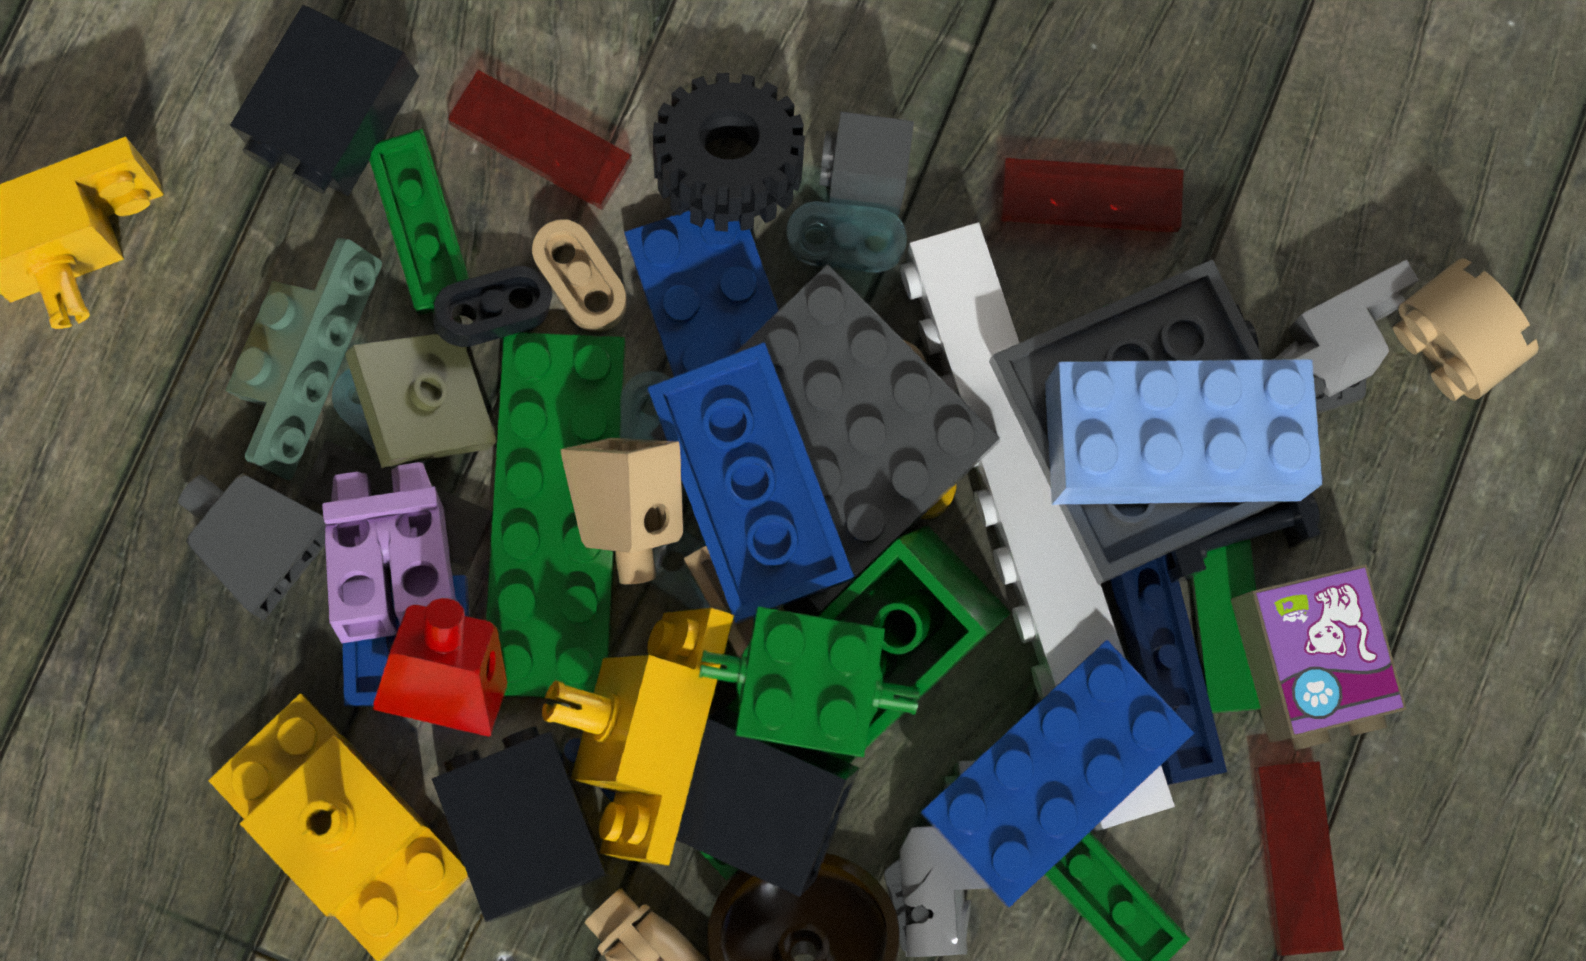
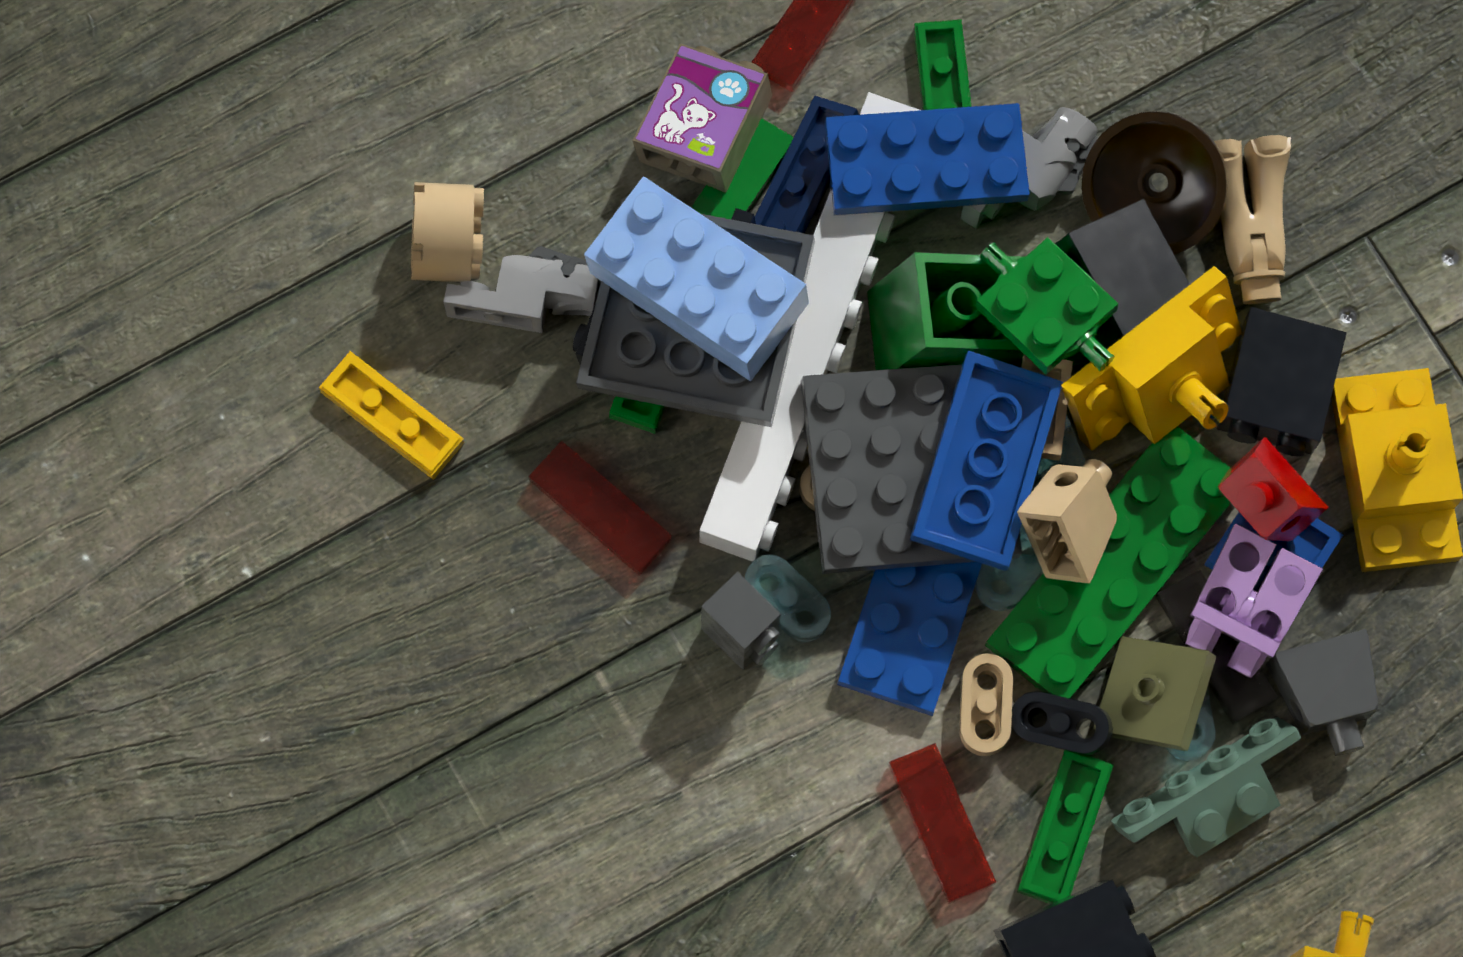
camera: 140 degrees left, 5 degrees down
black tyre [653,73,805,232] -> none
none -> yellow tile [319,351,465,480]

